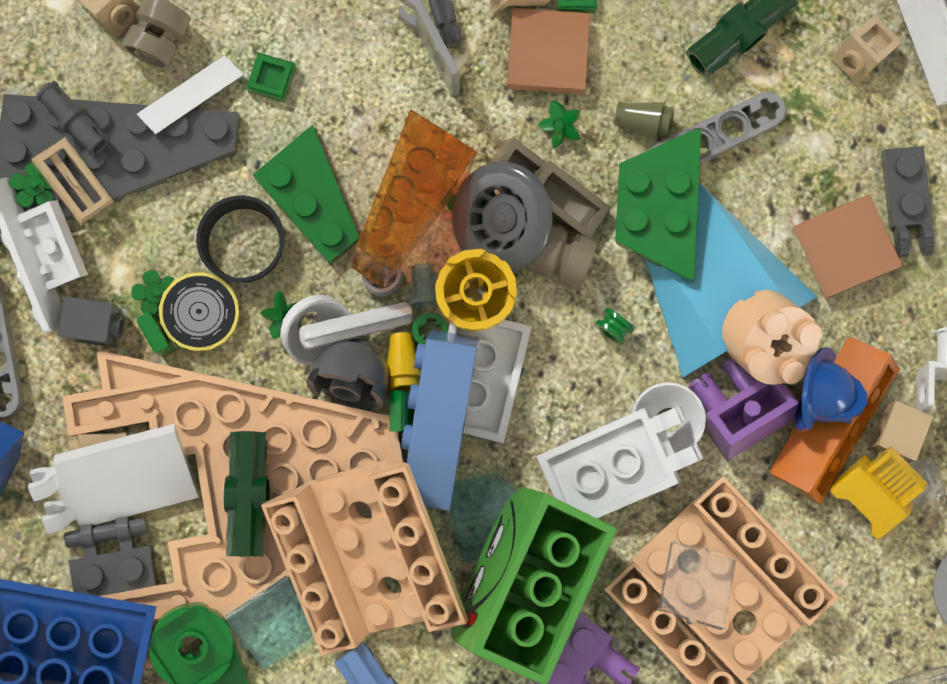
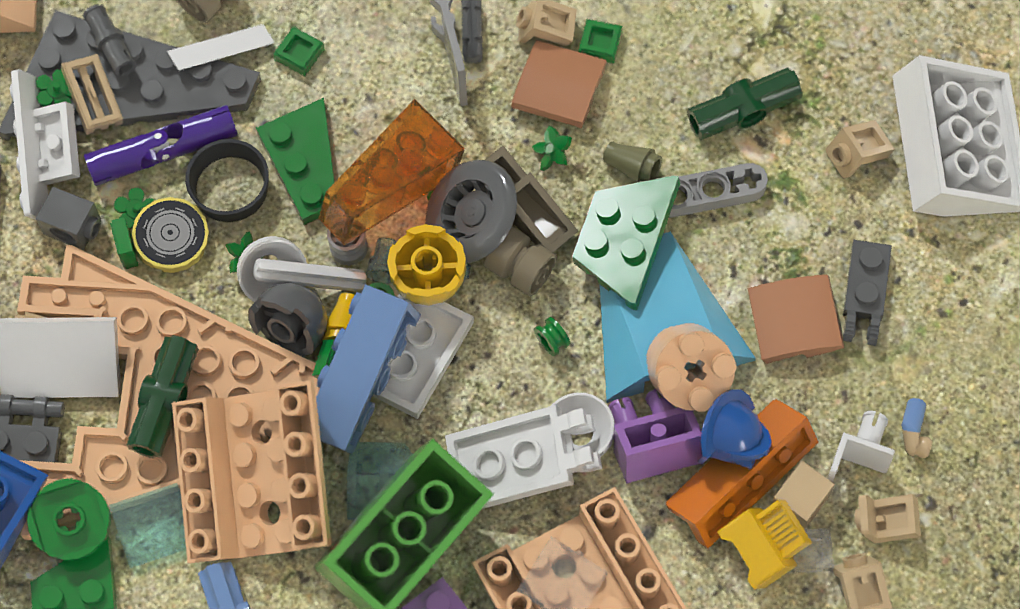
camera: 20 degrees right, 15 degrees down
none -> dark purple piece [84,105,238,187]

